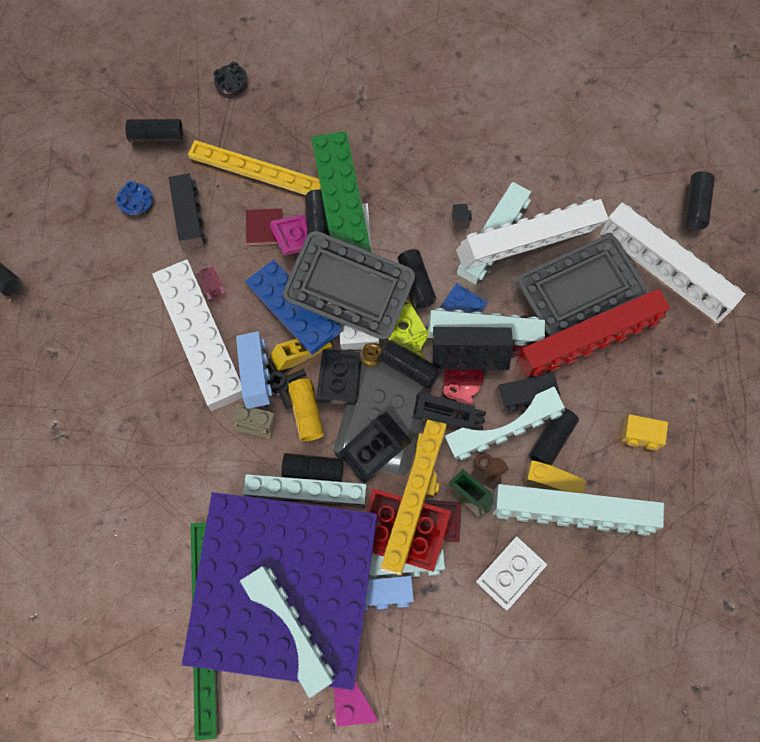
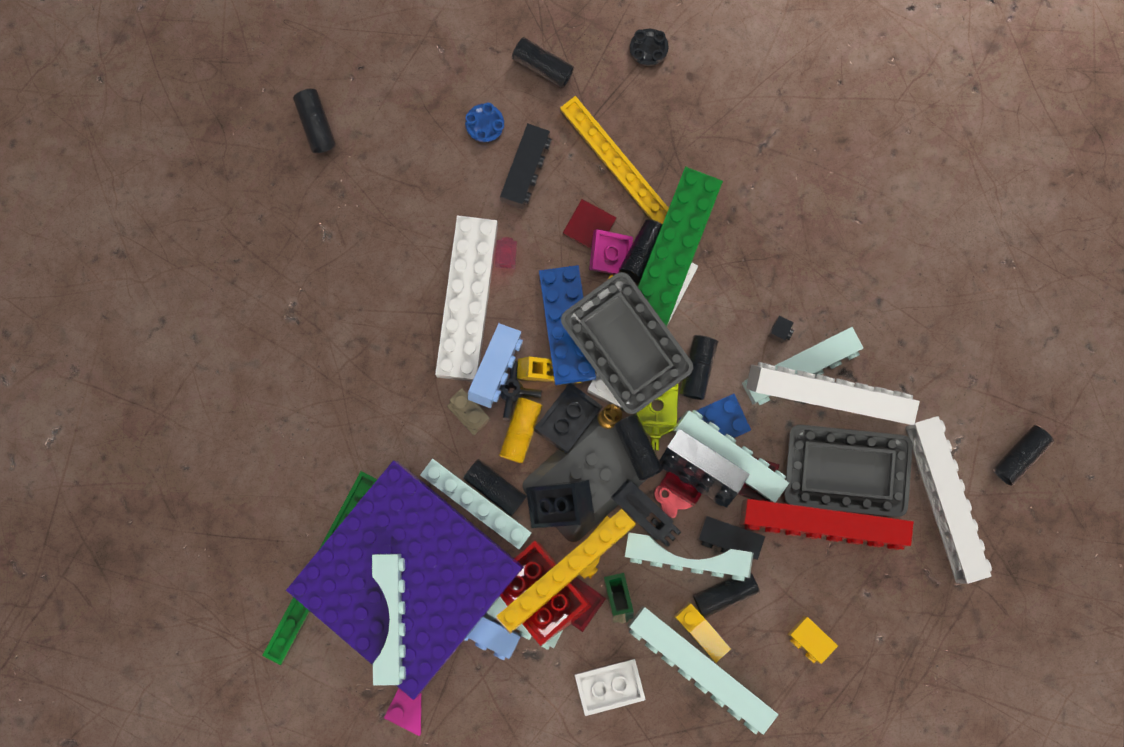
camera: 30 degrees right, 10 degrees up
reddish brown plate [471,453,509,489] -> none

